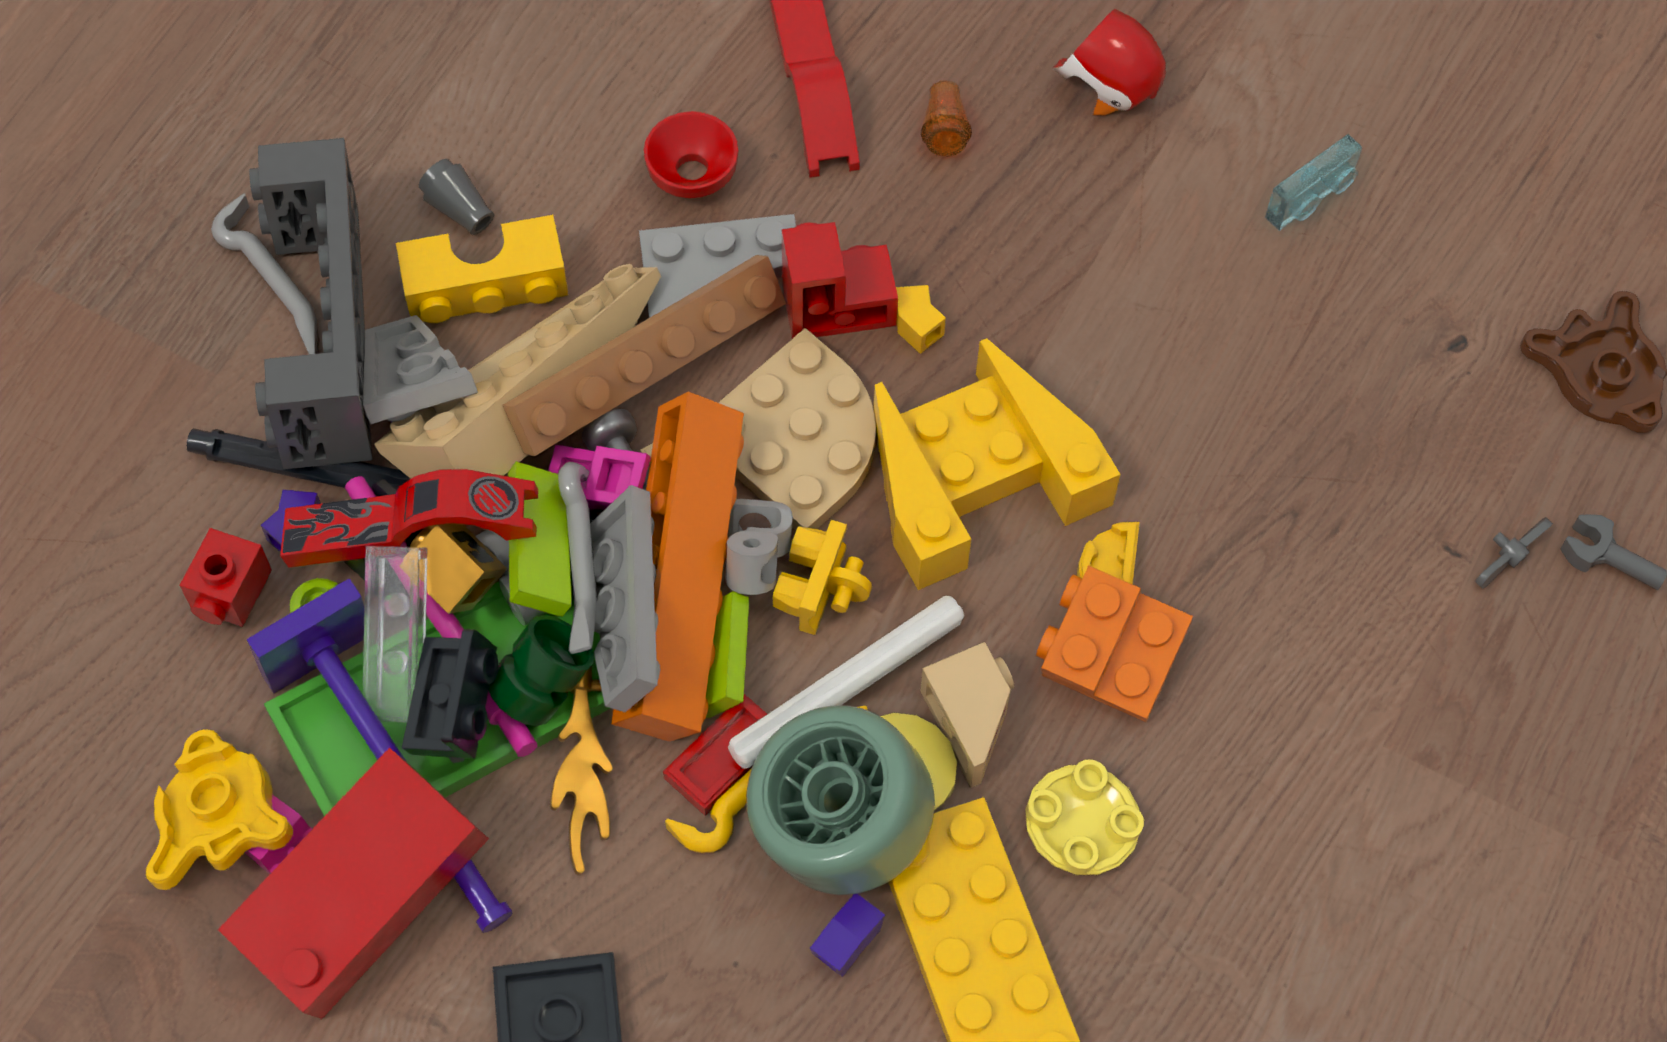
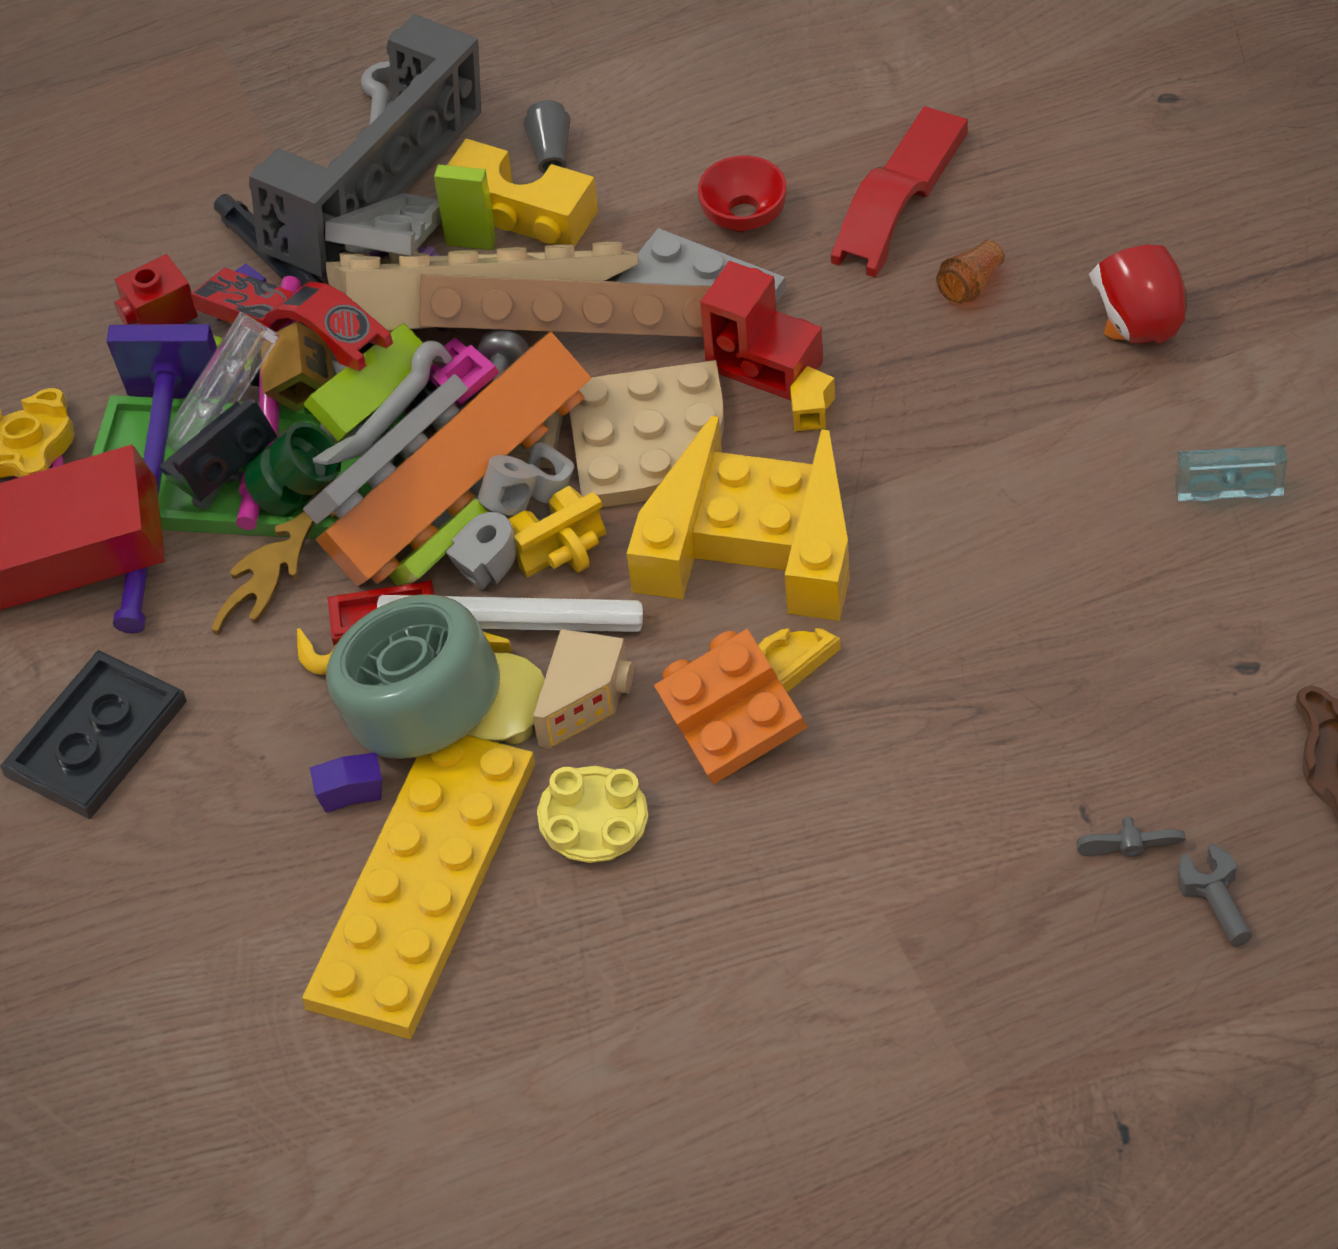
camera: 45 degrees right, 10 degrees down
none -> lime tile [434,164,497,250]
none -> light grey piece [446,512,517,590]

